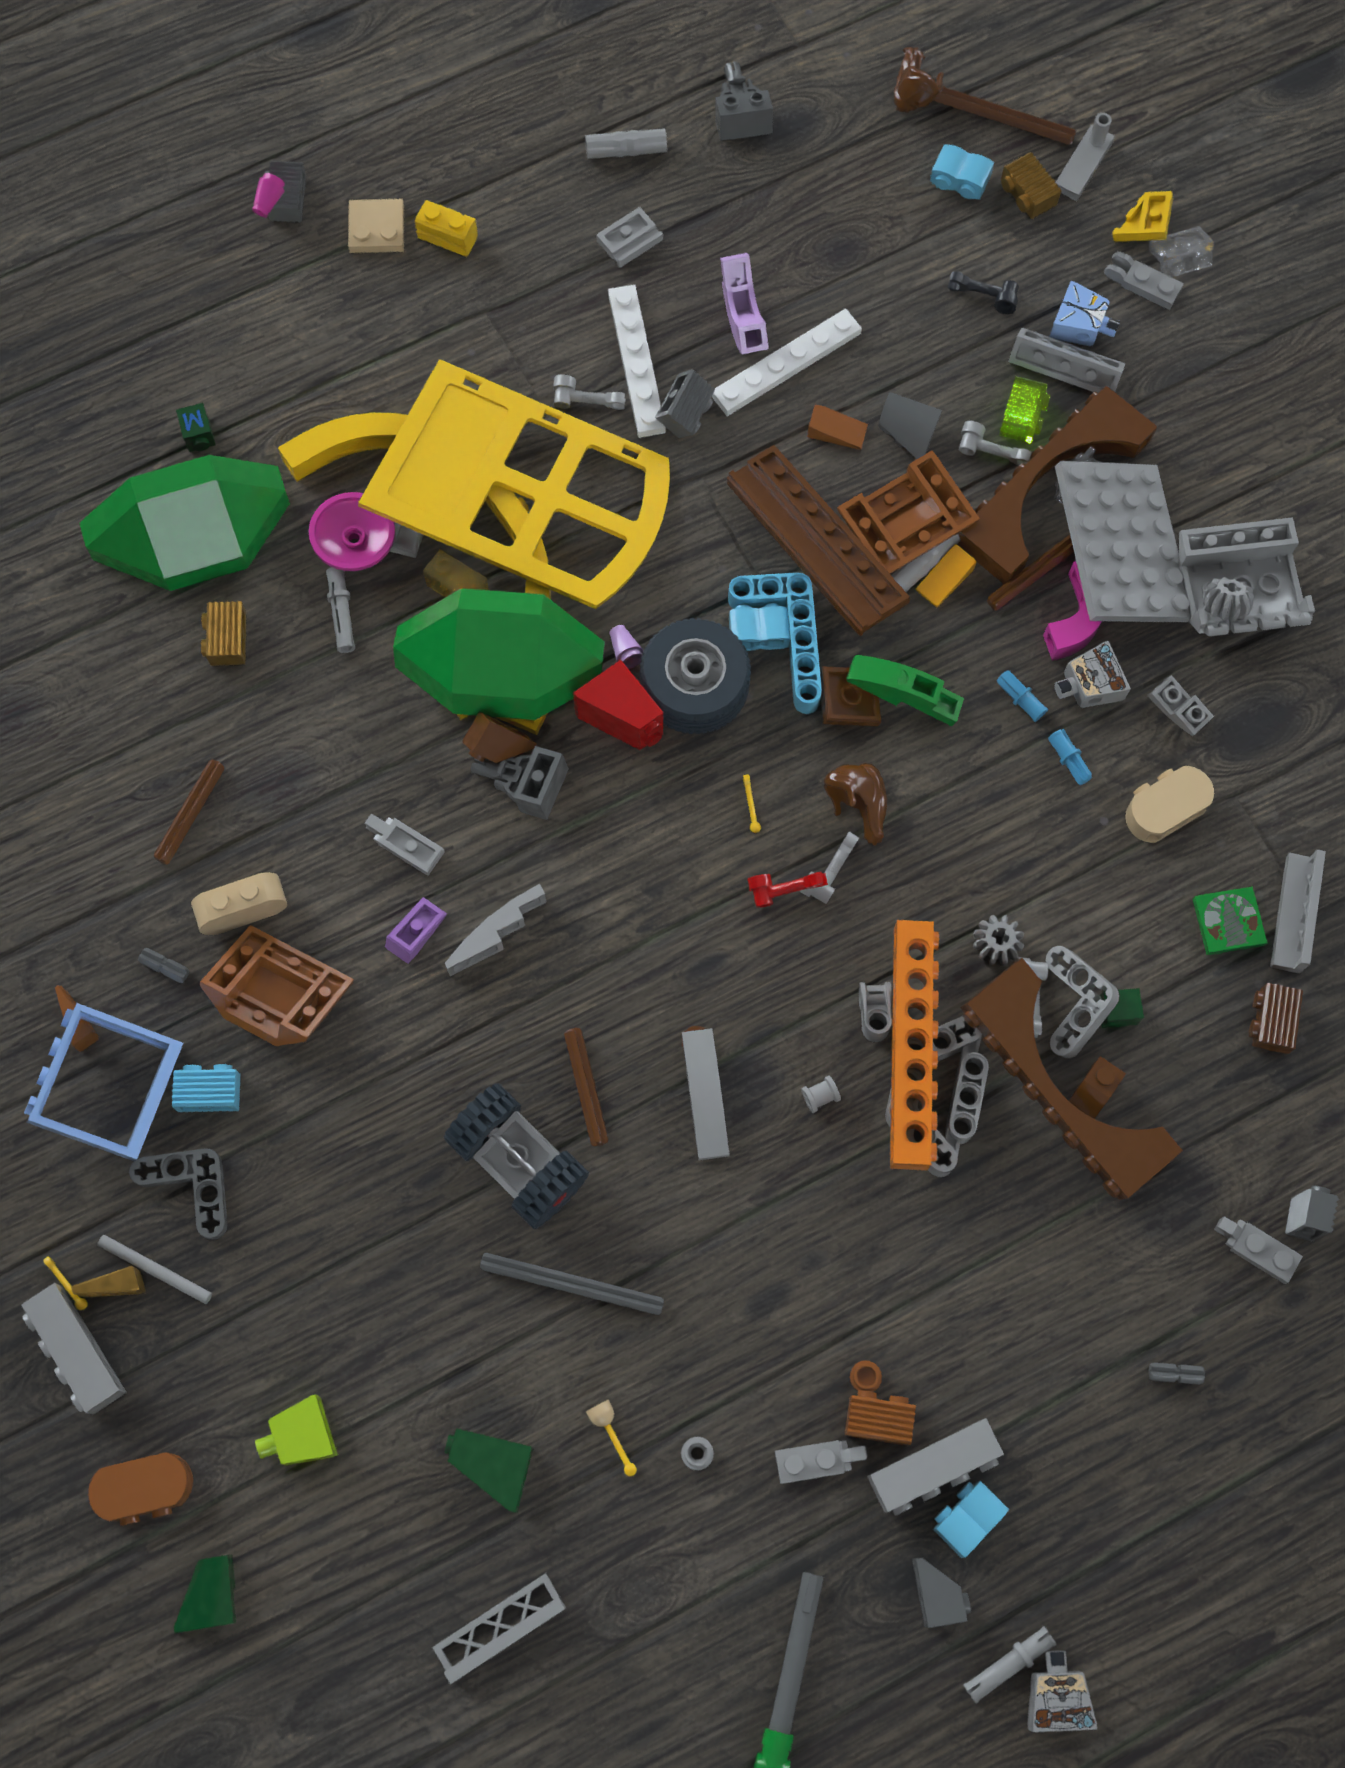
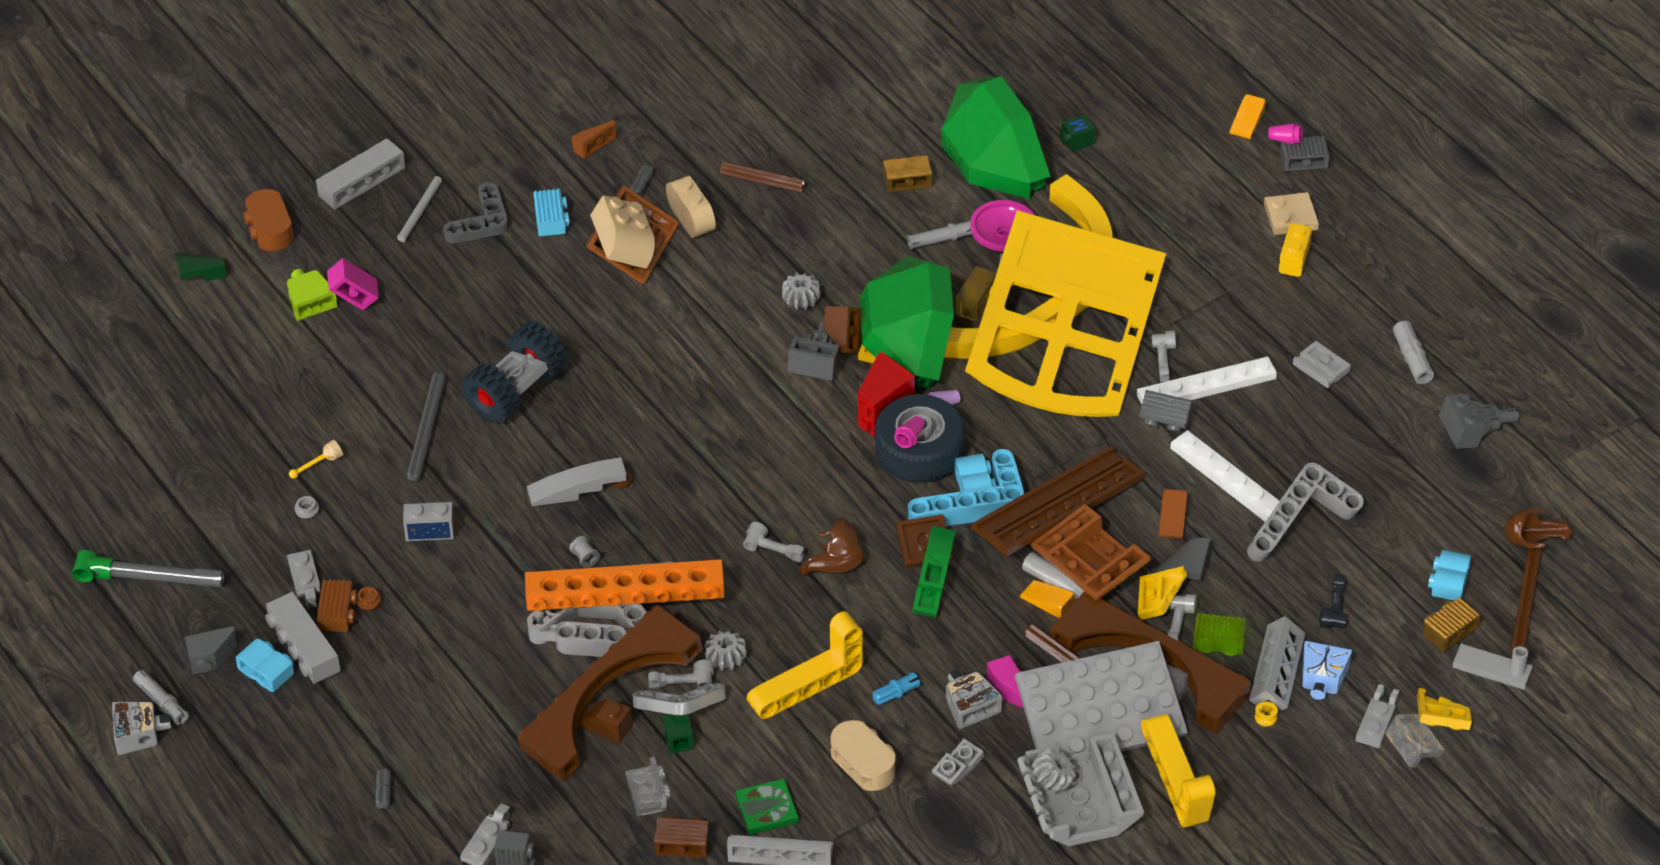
camera: 85 degrees right, 25 degrees down
light blue window [24,1003,183,1161] -> none
yellow hinge [43,1256,87,1311] -> none
pearl gold slope [71,1266,146,1297] -> none
light grey hinge [365,814,445,876] -> none
medium lavender slope [385,897,447,963] -> none
light grey fence [433,1573,566,1684] -> none
light grey slope [445,884,546,976] -> none
dark green slope [445,1428,533,1513] -> none
reddish brown axle [564,1028,609,1146] -> none
lavender arch [720,253,769,354] -> none
yellow hinge [743,774,761,833] -> none
red brick [747,872,828,908] -> none
dark azure axle [997,671,1048,722] -> none
none -> dark pink brick [327,258,379,310]
none -> light grey brick [403,502,454,541]
none -> tan brick [590,195,655,269]
none -> clear bracket [625,756,670,817]
none -> yellow beam [746,611,863,719]
none -> light grey gear [782,272,820,310]
none -> dark pink cone [894,416,925,448]
none -> yellow wing [1138,566,1187,620]
none -> yellow beam [1141,713,1215,828]
none -> light orange slope [1229,94,1266,139]
none -> light grey beam [1247,463,1363,562]
none -> yellow bush [1255,702,1278,726]

